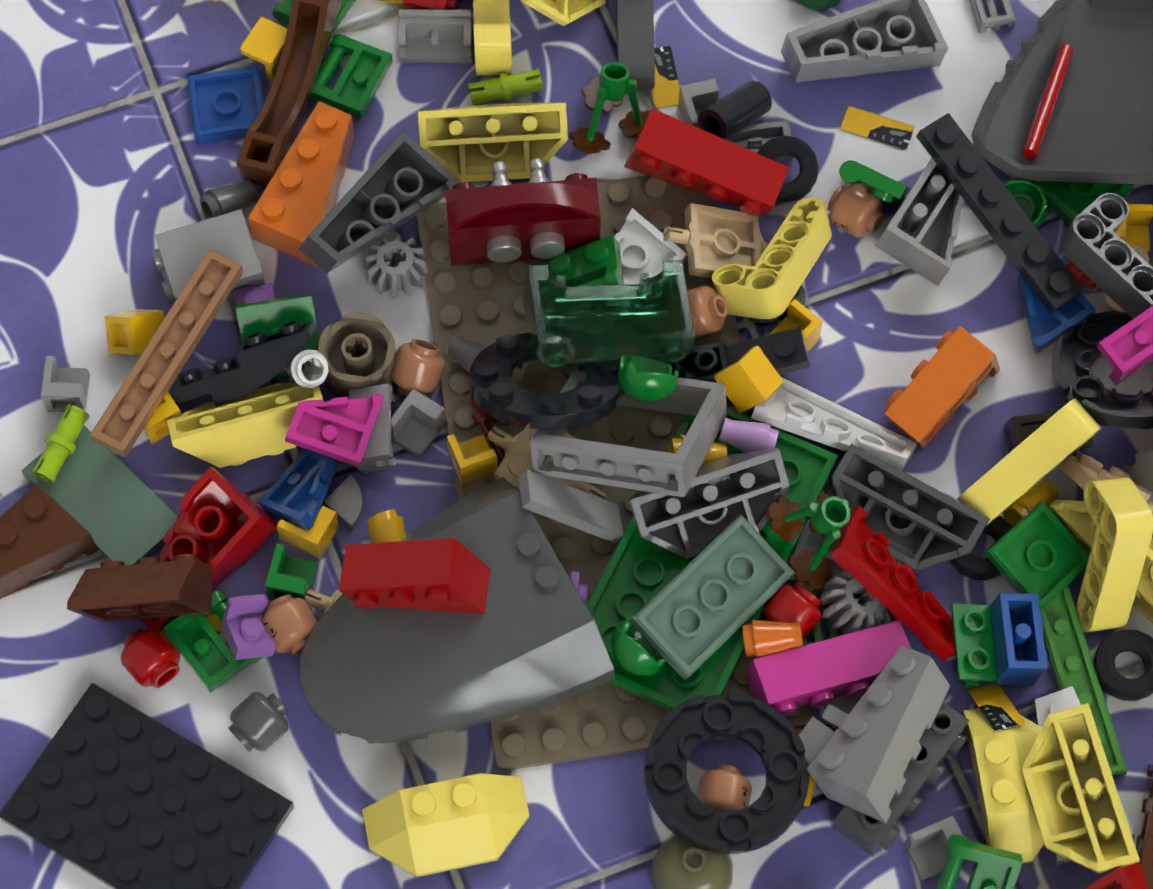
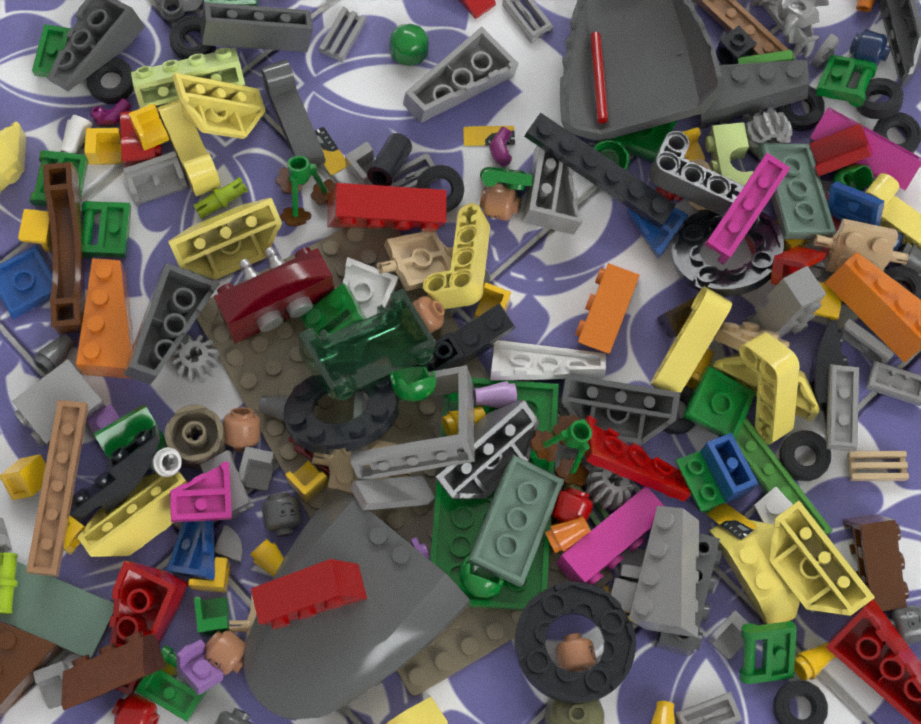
camera: 25 degrees left, 5 degrees up
yellow panel [714,346,784,414] -> none
none -> light grey panel [33,661,69,709]
none -> dark grey head [261,492,302,537]
none -> magenta arm [489,127,512,167]

